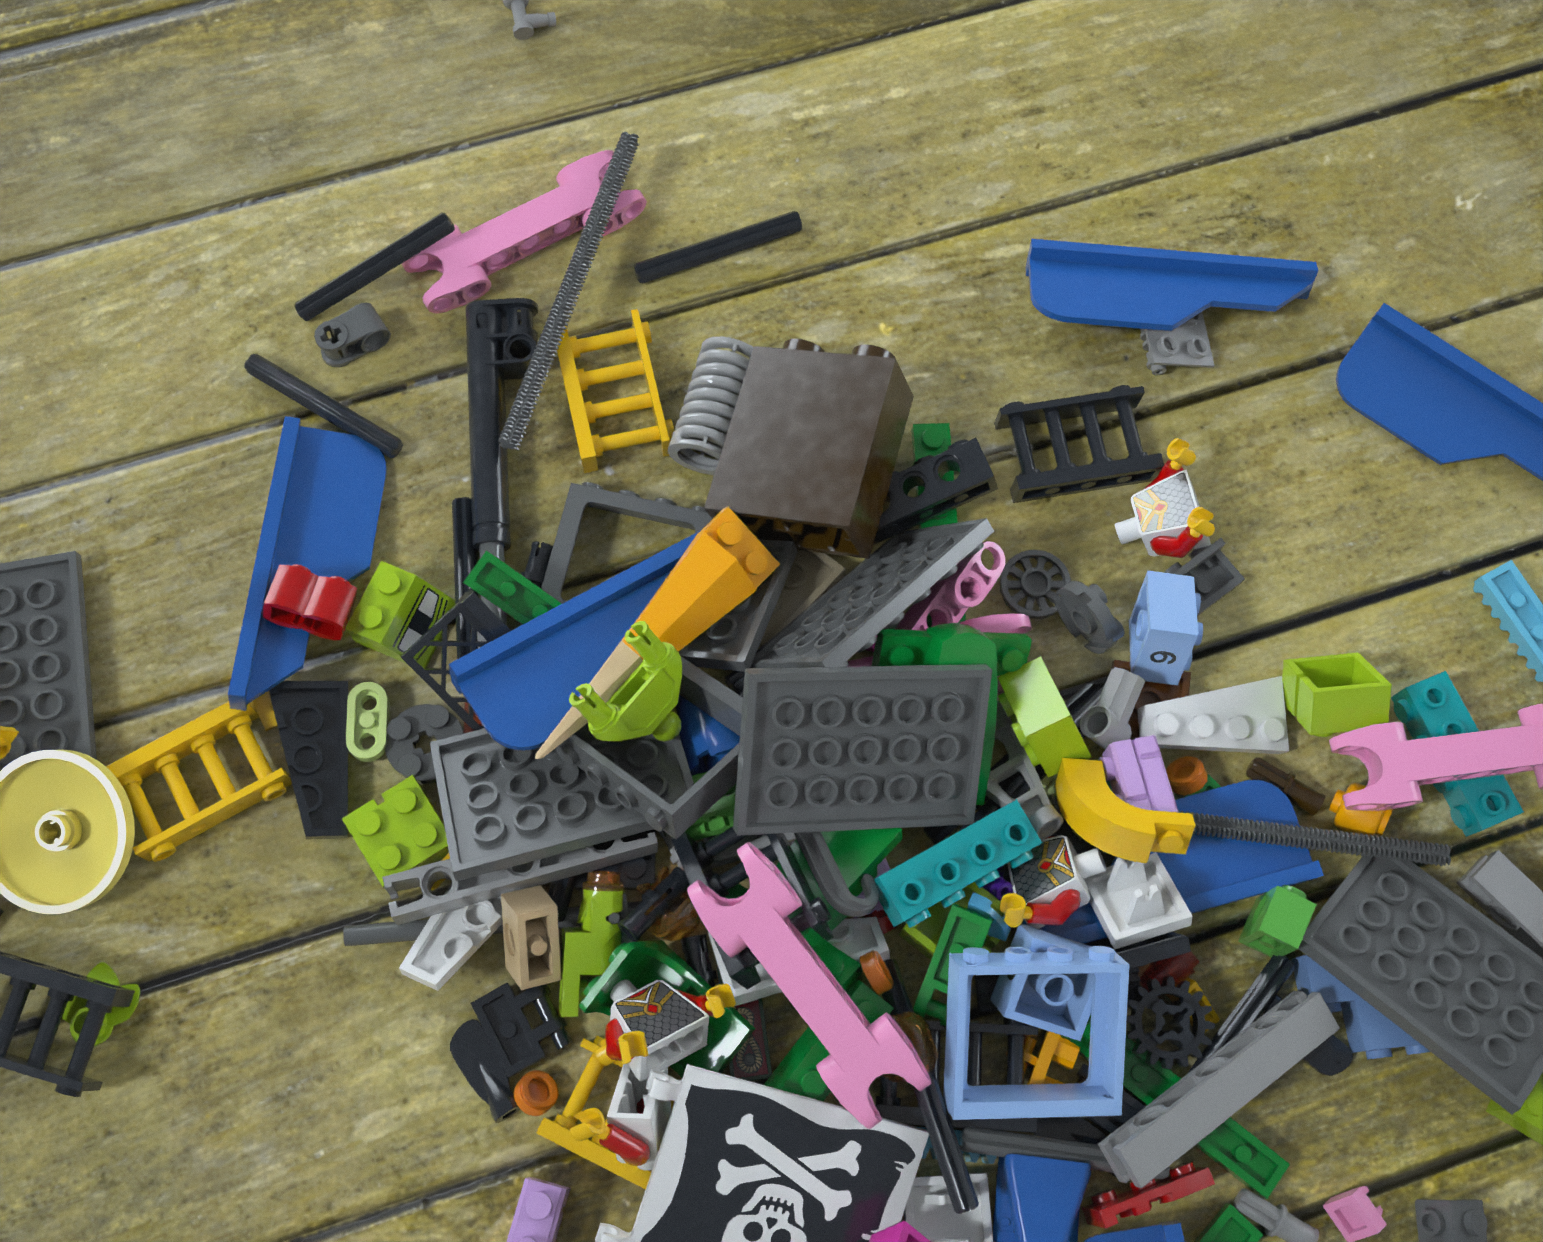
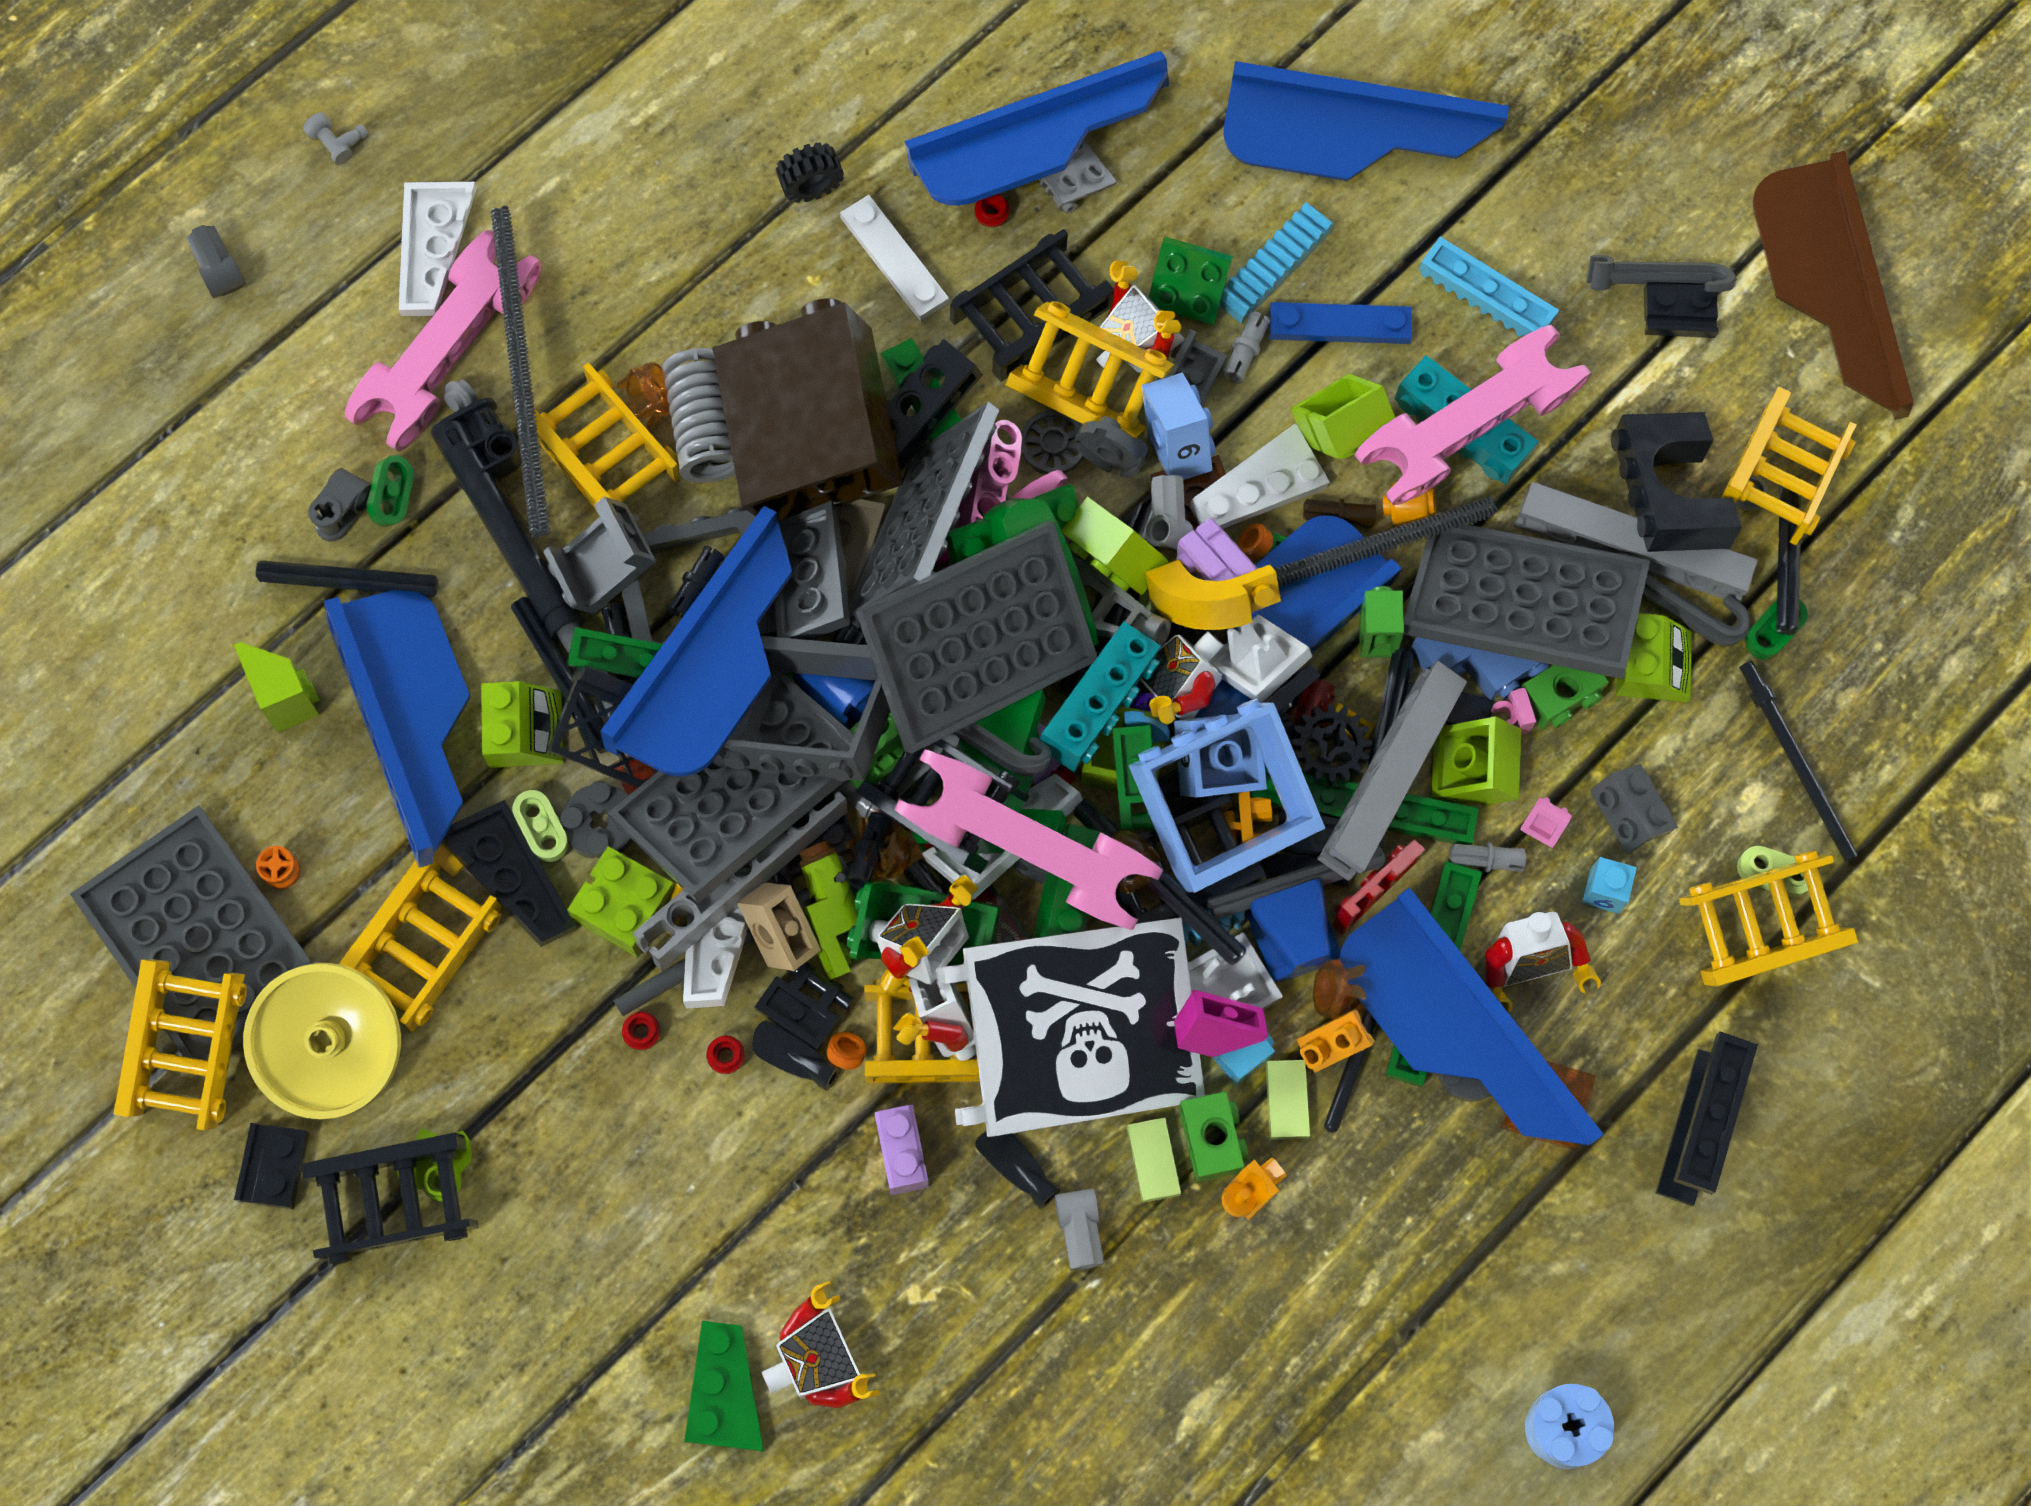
camera: 25 degrees left, 0 degrees up
red brick [263,564,357,640] -> none
black axle [294,212,455,321] -> none
light orange plate [535,506,780,759] -> none
lime connector [569,621,682,741] -> none
black axle [634,211,802,284] -> none
orange tile [859,950,894,995] -> none
none -> dark grey piece [186,225,246,298]
none -> lime slope [234,642,320,733]
none -> orange wheel [256,846,301,890]
none -> green plate [367,455,414,527]
none -> white wing [399,182,477,316]
none -> light grey plate [444,379,478,412]
none -> dark grey panel [544,496,656,614]
none -> clear orange piece [617,362,670,428]
none -> red plate [622,1012,661,1051]
none -> black pin [667,546,725,619]
none -> red plate [706,1035,745,1074]
none -> black tyre [775,142,844,203]
none -> white plate [840,195,949,322]
none -> red plate [974,194,1009,227]
none -> yellow fence [1006,301,1175,440]
none -> green plate [1148,237,1233,325]
none -> medium azure gear [1220,202,1334,324]
none -> light grey pin [1222,312,1271,383]
none -> blue plate [1269,302,1412,344]
none -> lime slope [1431,716,1521,805]
none -> bright pink tile [1491,688,1536,735]
none -> bright green brick [1520,665,1609,731]

